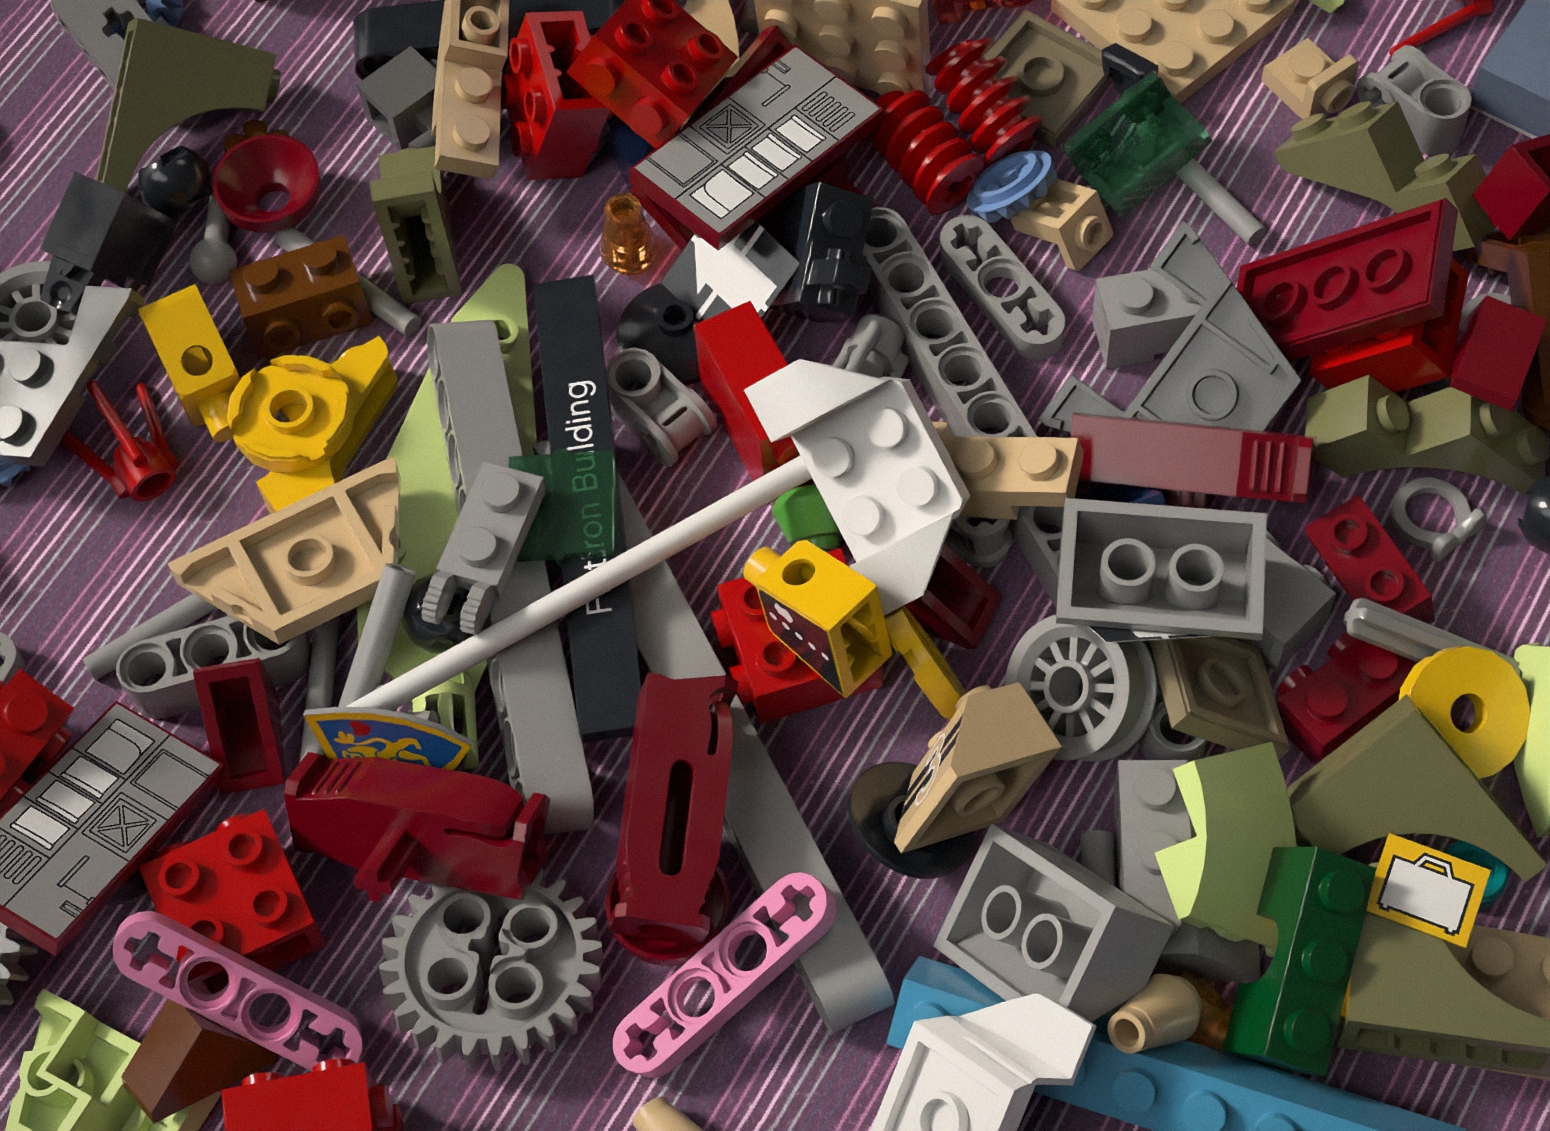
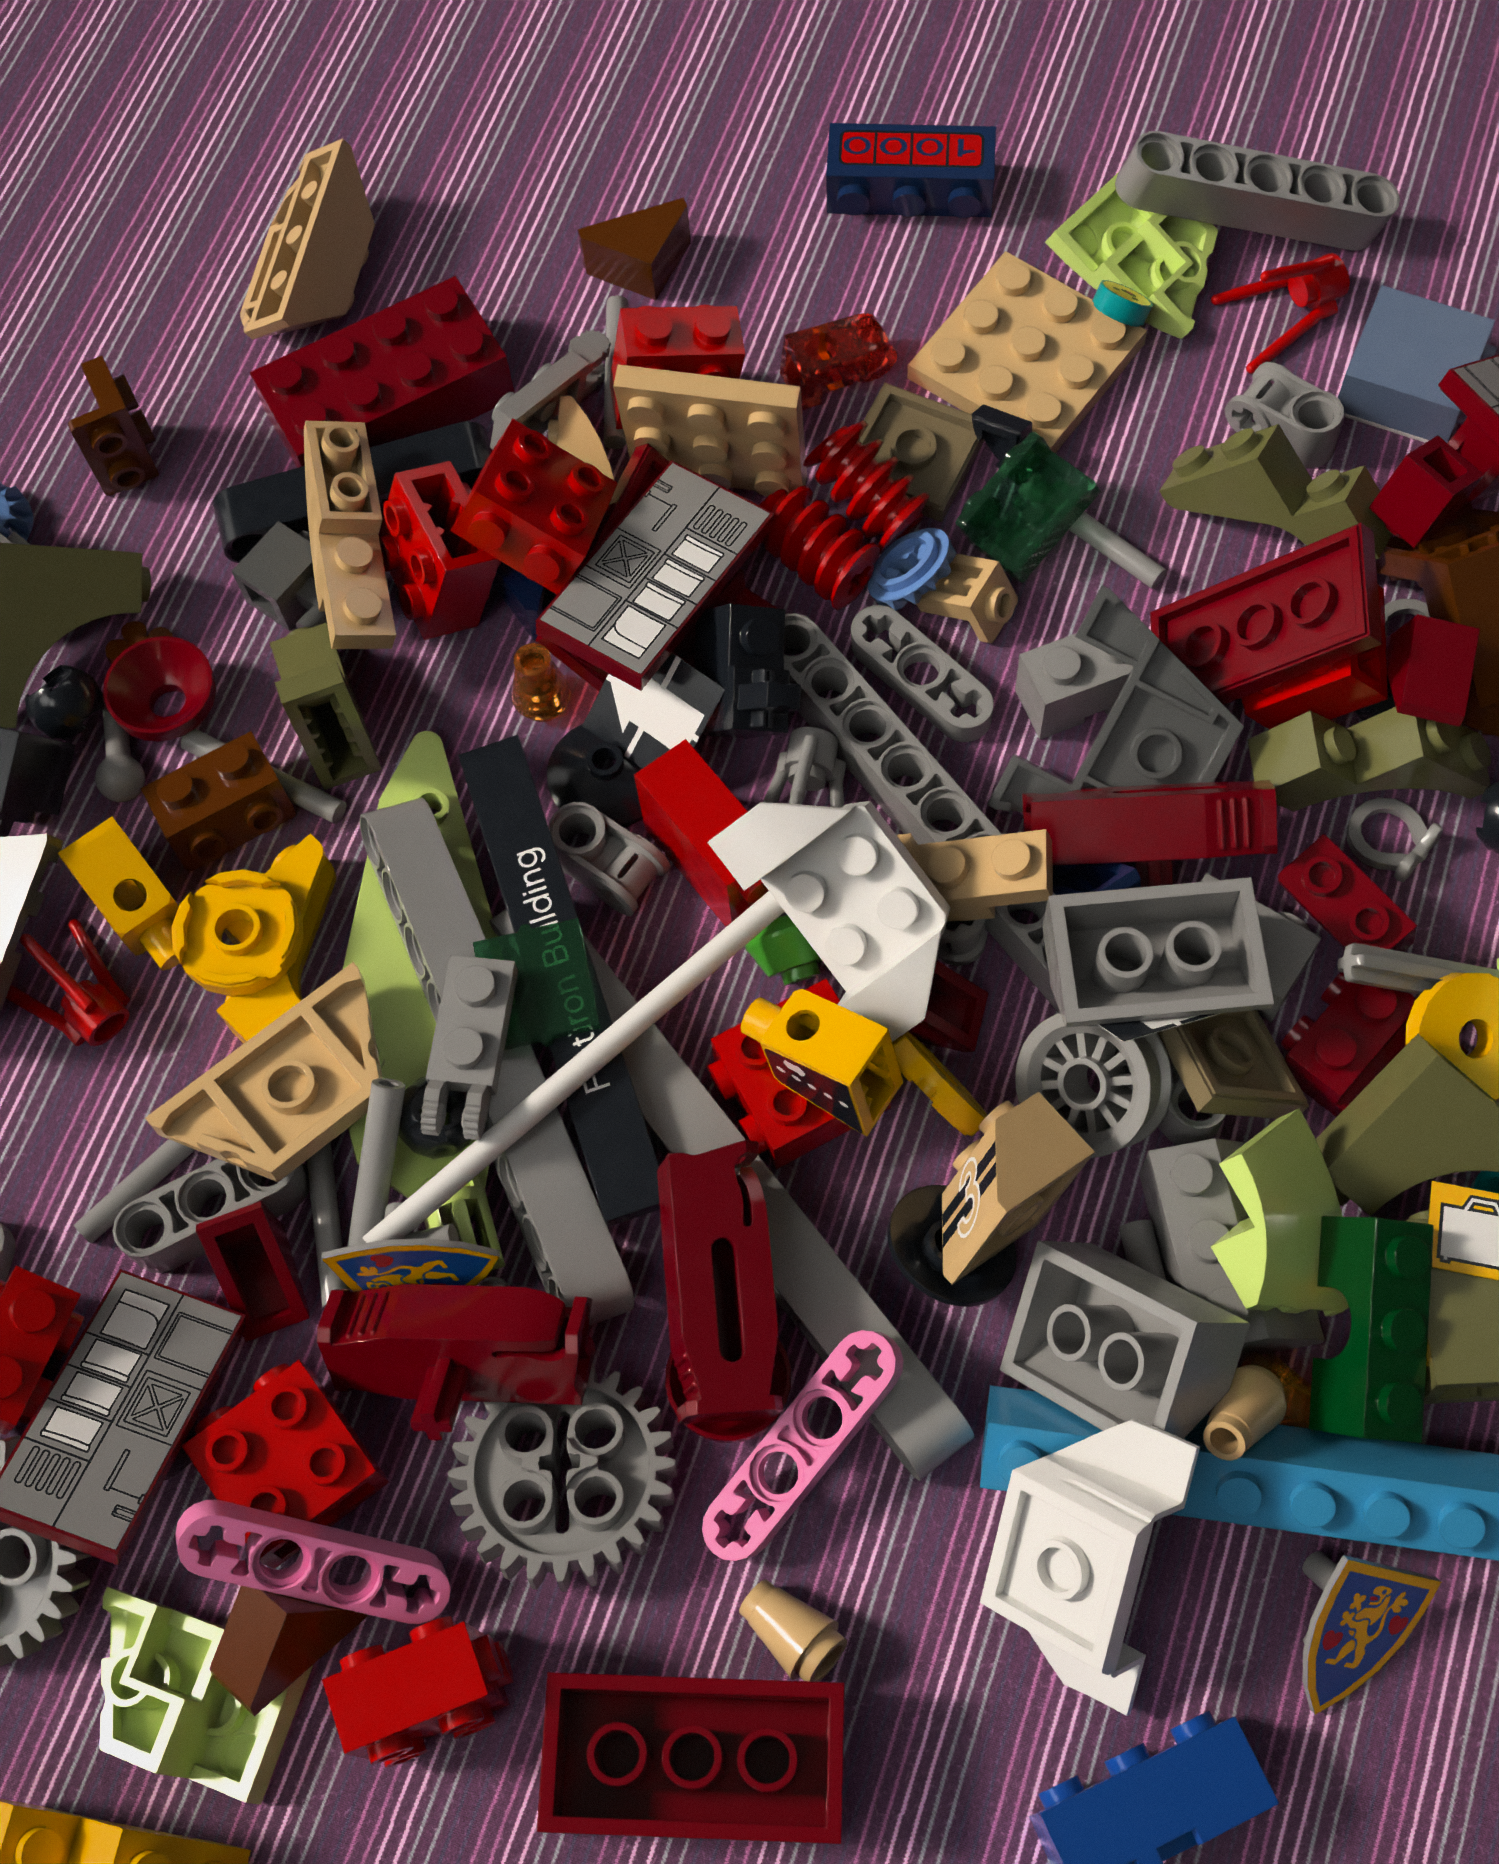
camera: 10 degrees left, 5 degrees up
tan bracket [1261,38,1359,120] -> none

